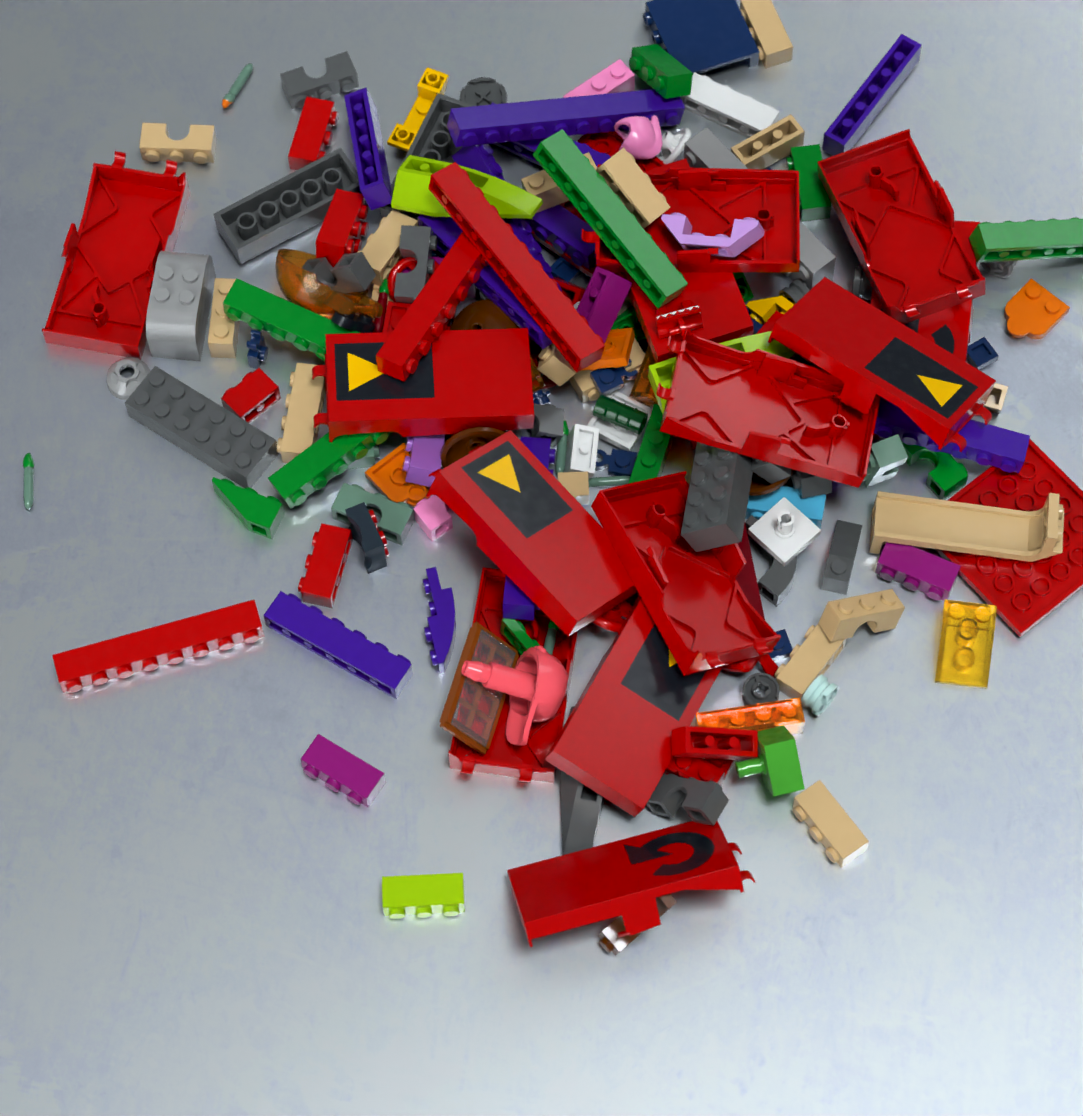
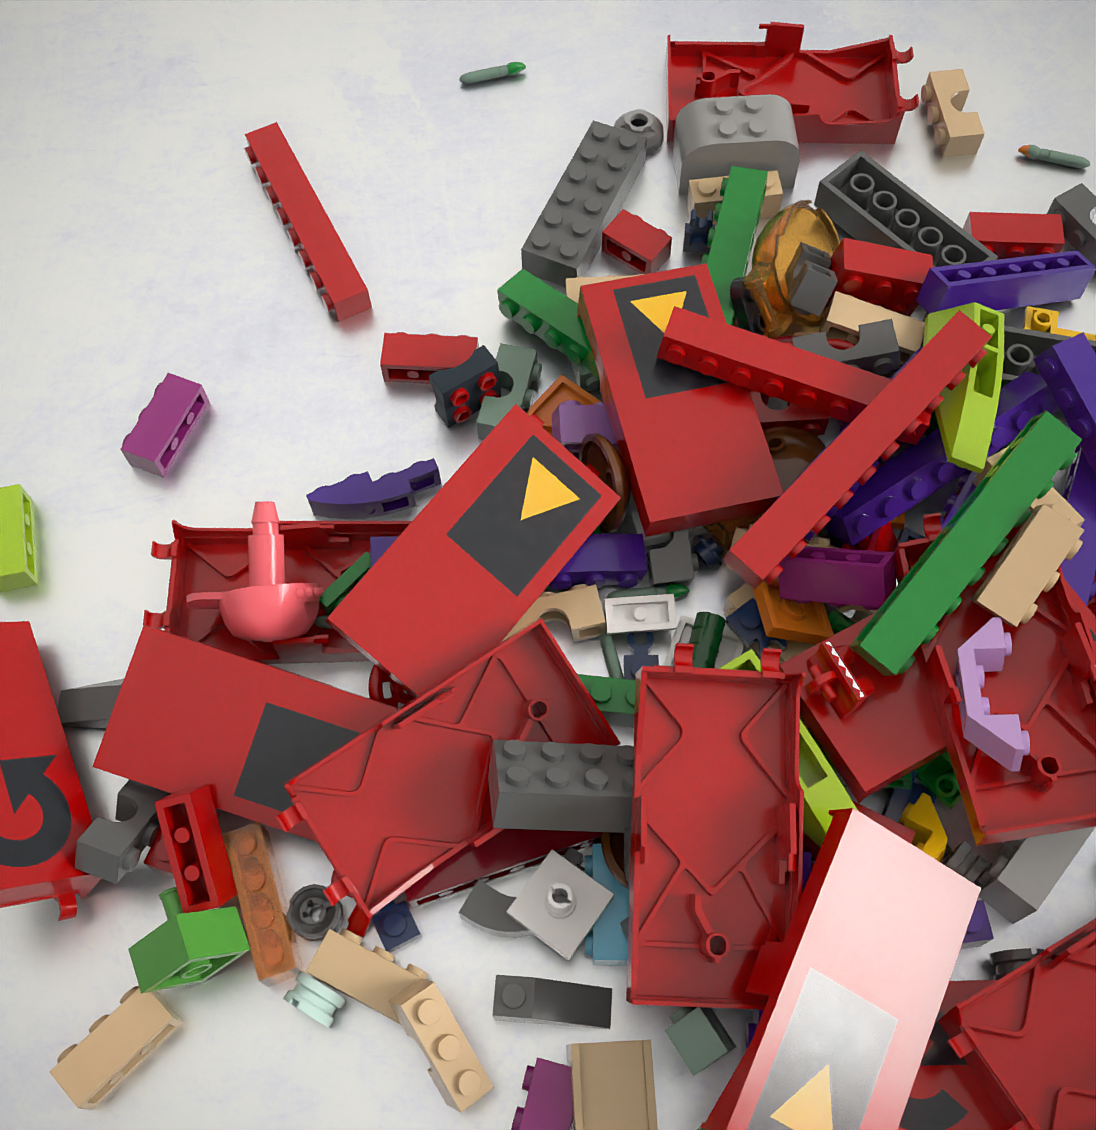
camera: 80 degrees right, 0 degrees up
green slope [212,477,285,539] -> none
dark purple brick [263,591,413,699] -> none
clear piece [439,622,519,755] -> none

